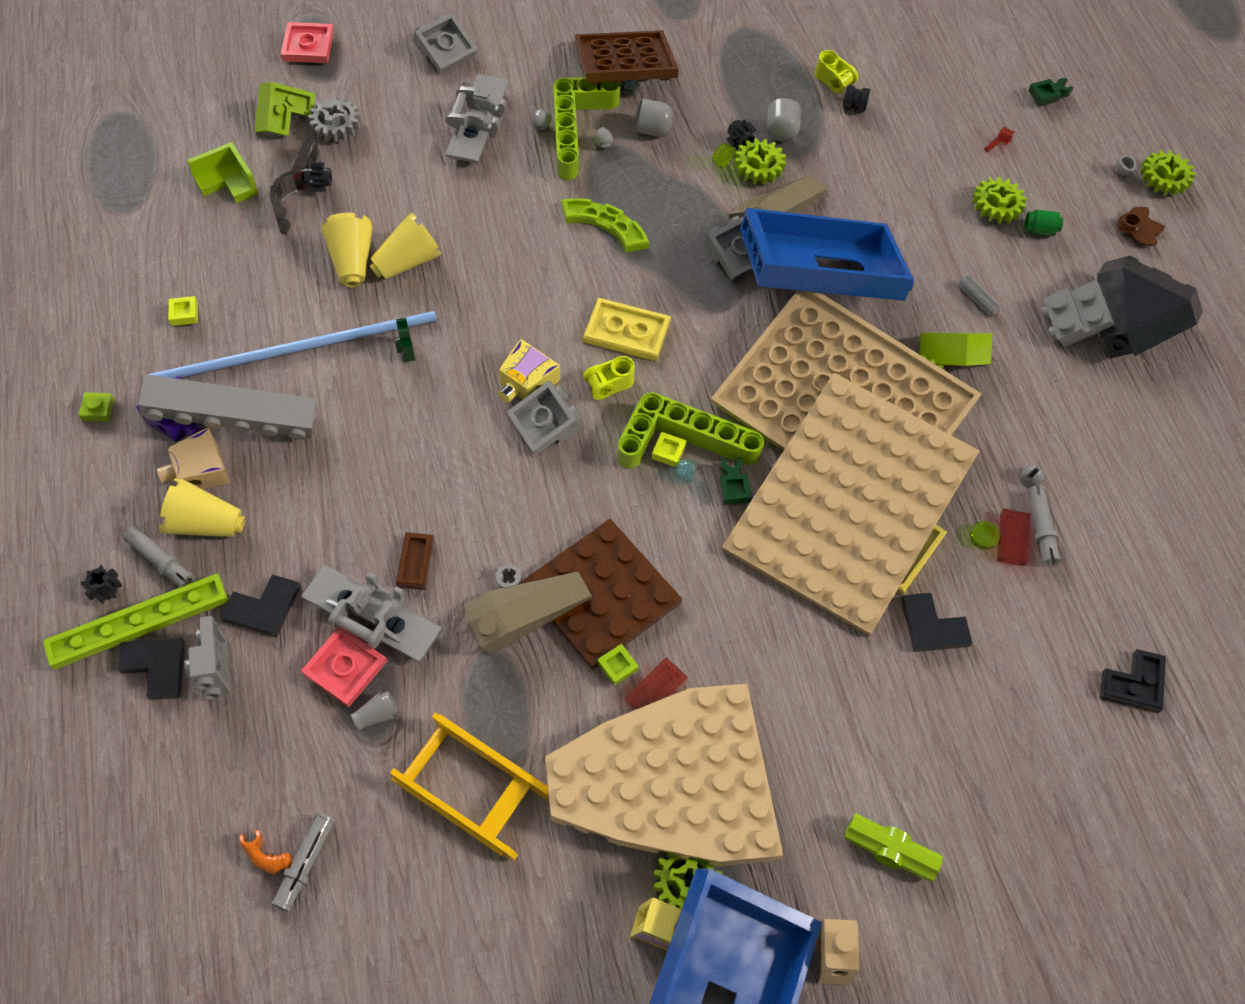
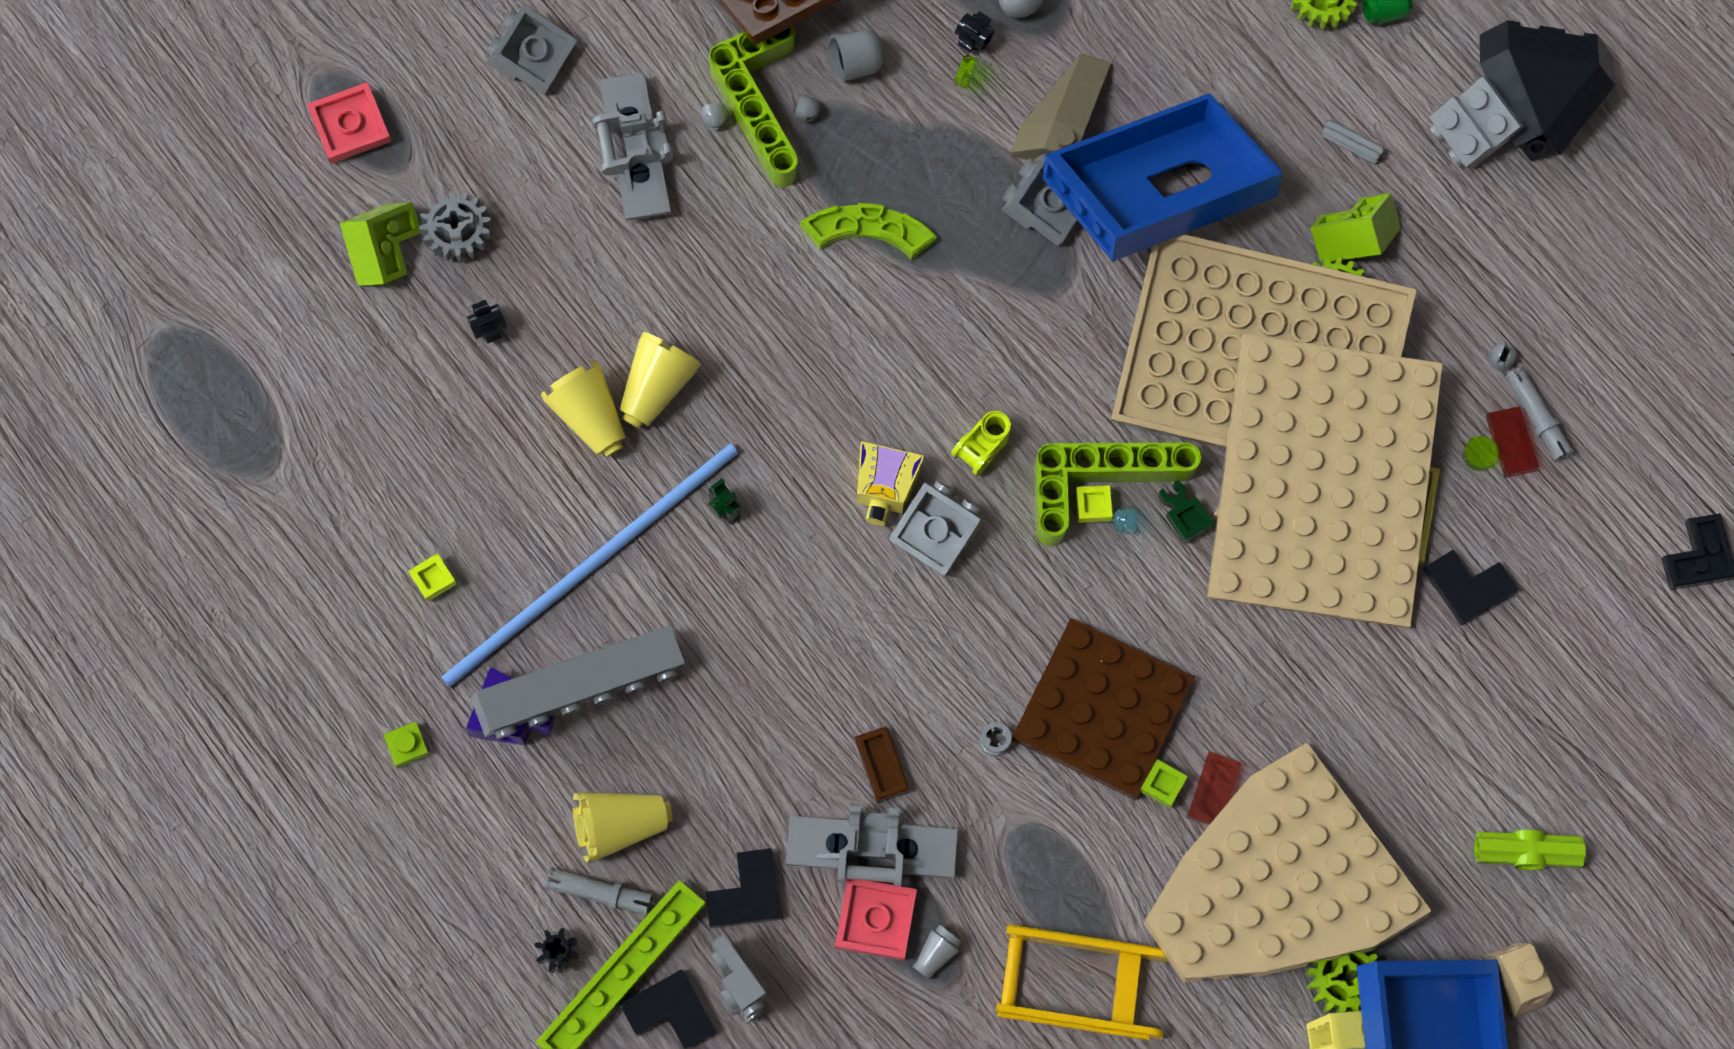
camera: 25 degrees left, 10 degrees up
tan torso [157,428,231,489] -> none
lime panel [187,142,259,203] -> none
clear smoke piece [269,135,320,235] -> none
dark tan wedge [464,572,592,655] -> none
light yellow tile [583,298,671,362] -> none
lime gear [734,138,786,185] -> none

